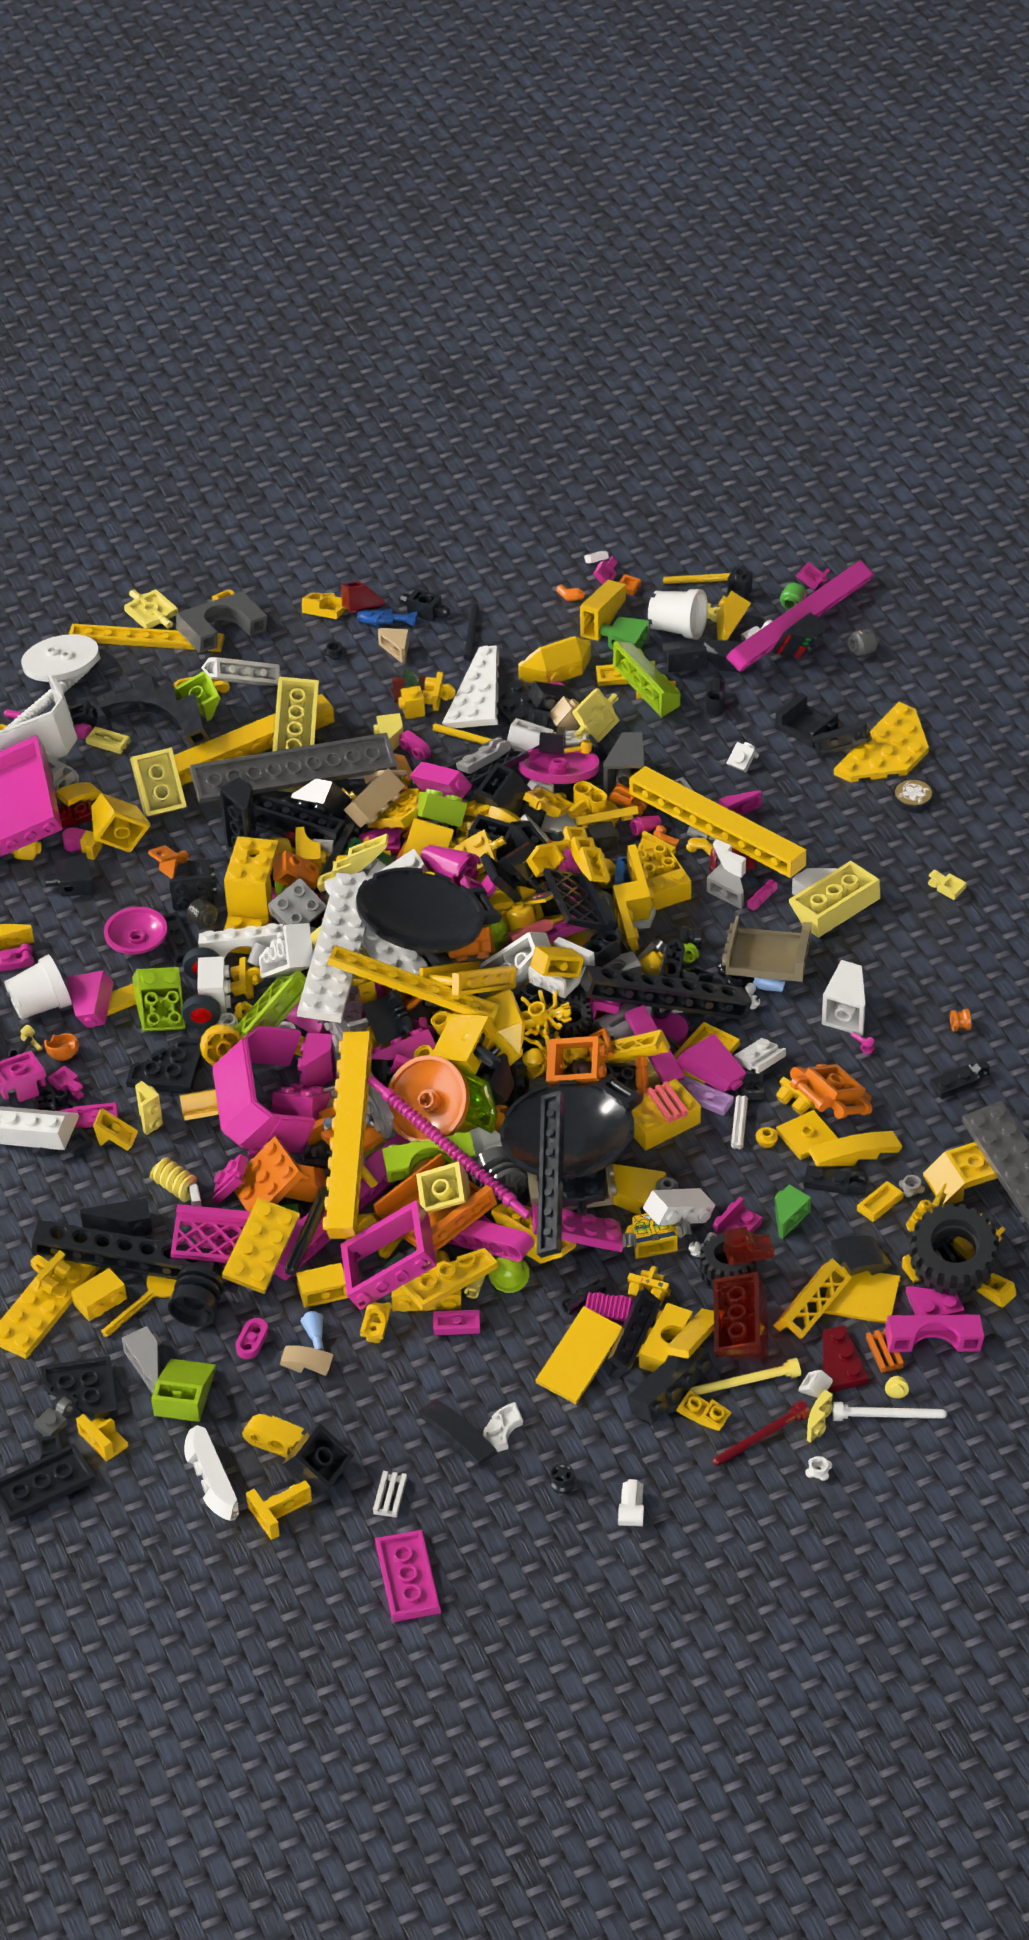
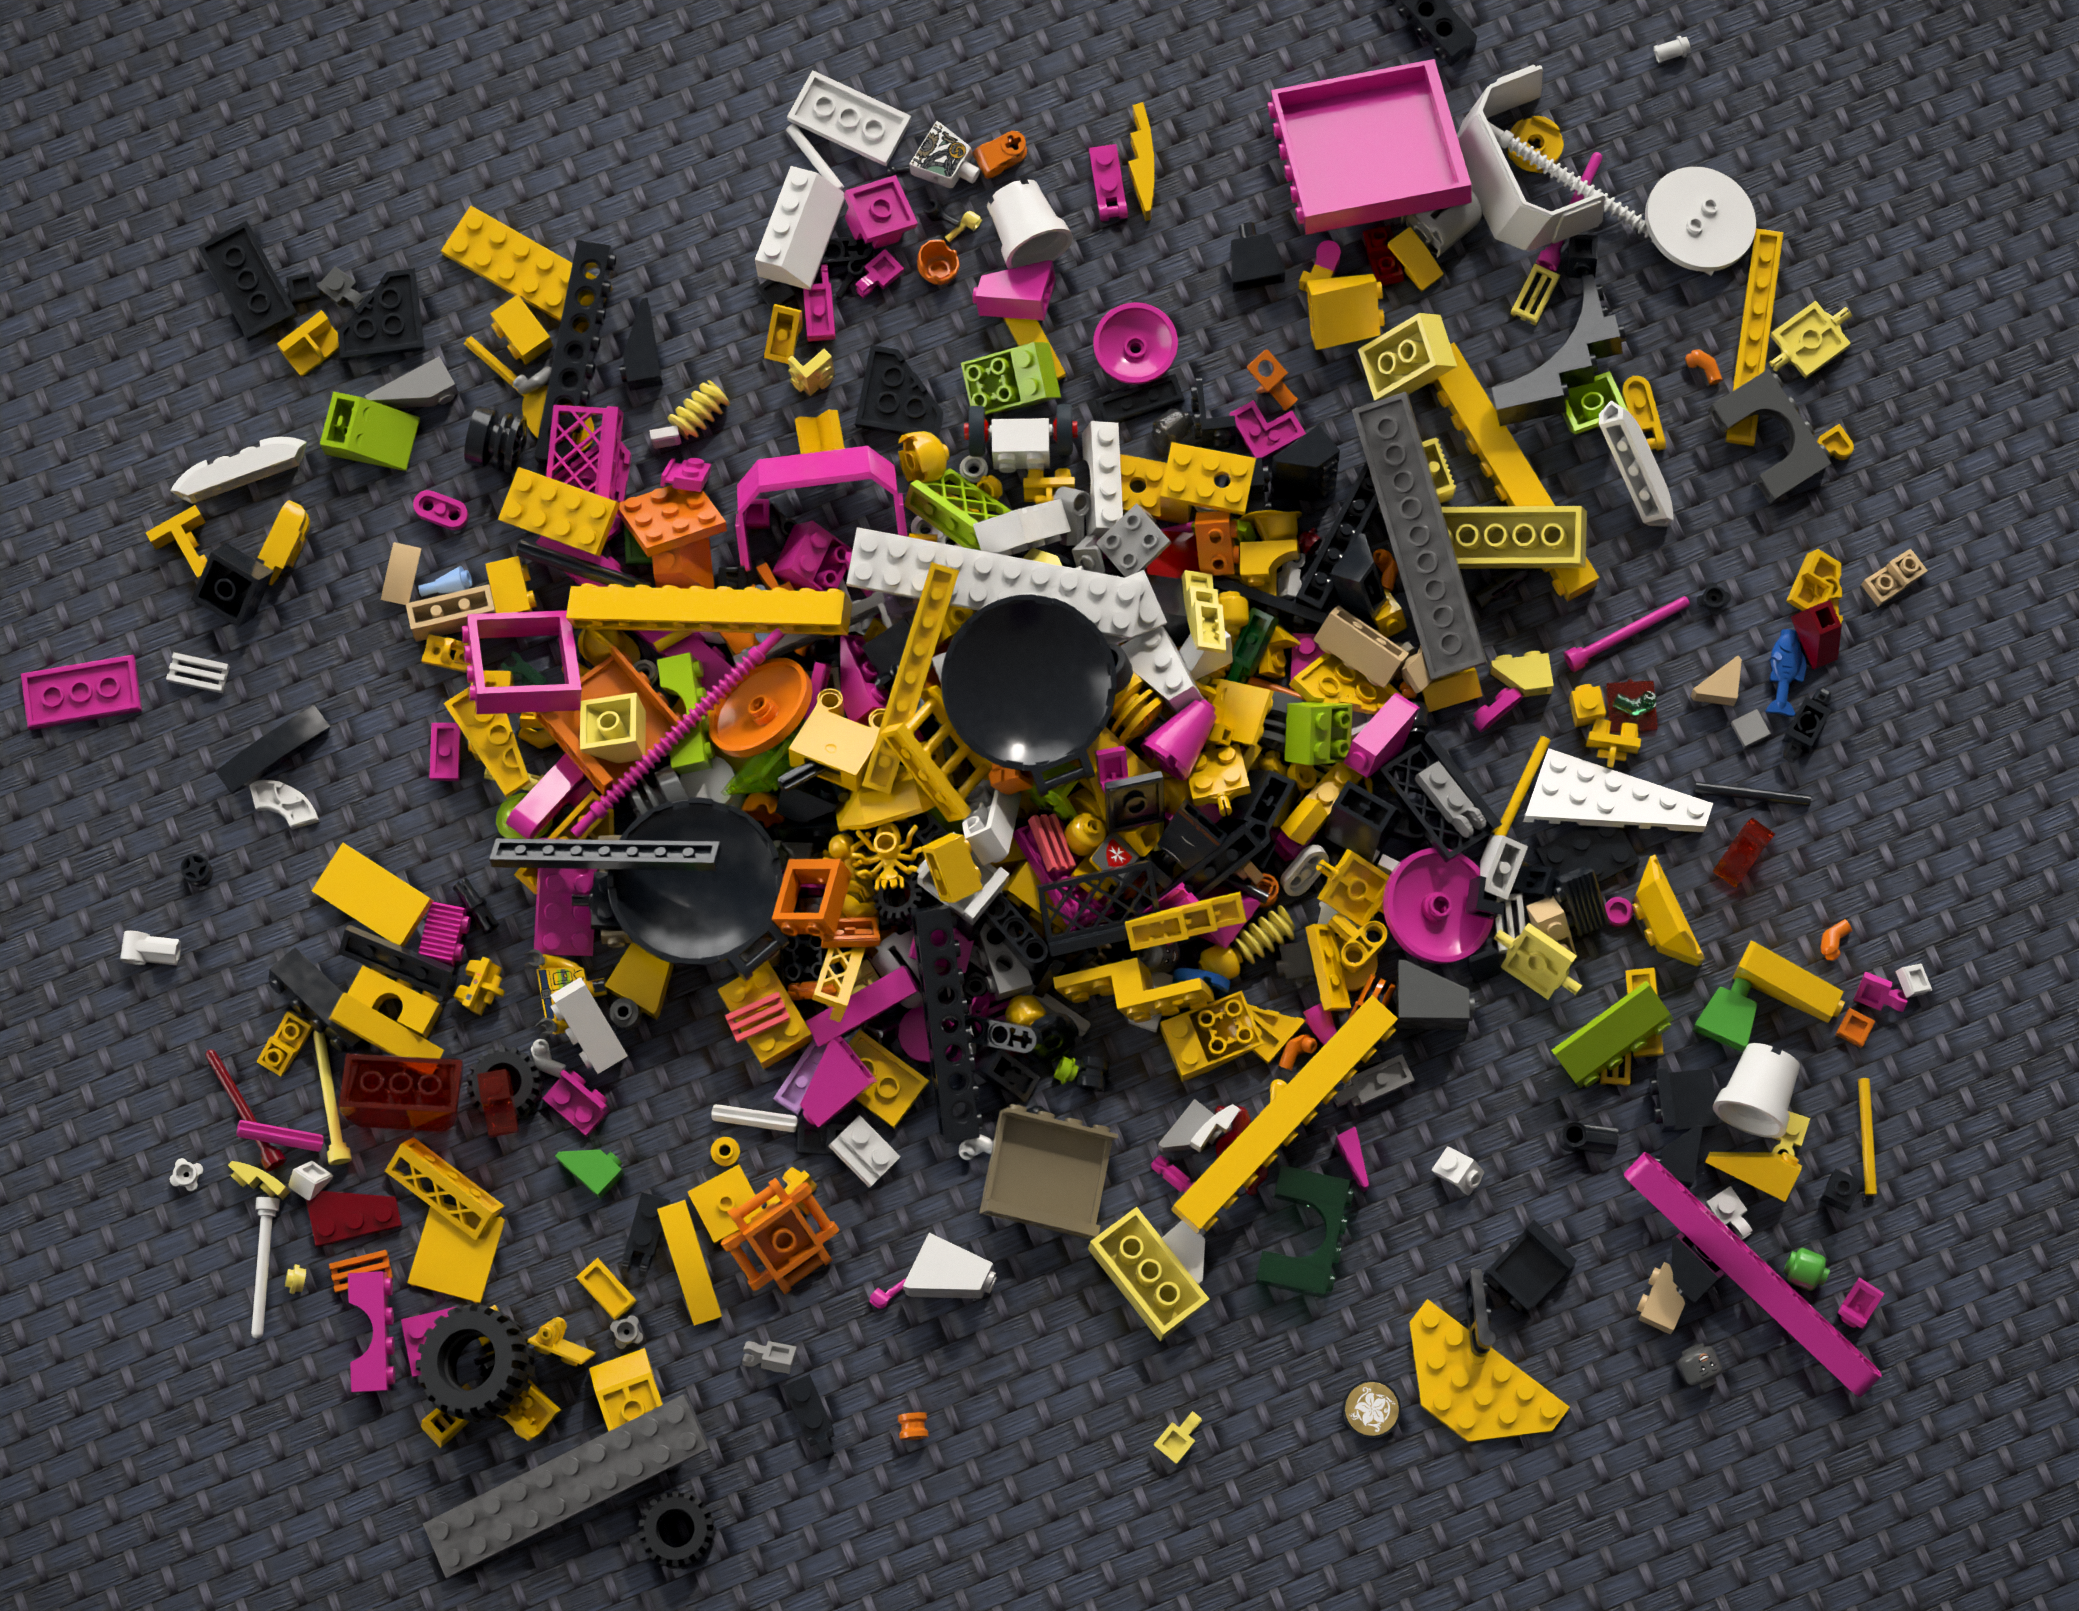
camera: 95 degrees right, 30 degrees up
yellow hips [31,1250,72,1294] -> none
yellow panel [526,839,570,877] -> none
yellow hand [564,739,593,754] -> none
black slope [831,1235,892,1276] -> none
none -> dark pink axle [236,1120,324,1152]
none -> tan brick [406,584,496,642]
none -> light grey arm [513,366,552,394]
none -> light grey plate [742,1341,797,1374]
none -> dark pink plate [1229,400,1306,461]
none -> clear green arch [1256,1165,1354,1299]
none -> dark pink piece [1563,596,1690,672]
none -> tan slope [1636,1262,1685,1334]
none -> orange arm [1685,349,1723,385]
none -> clear red arch [1712,818,1775,888]
none -> light grey tile [1731,709,1771,748]
none -> tan slope [1861,549,1928,607]

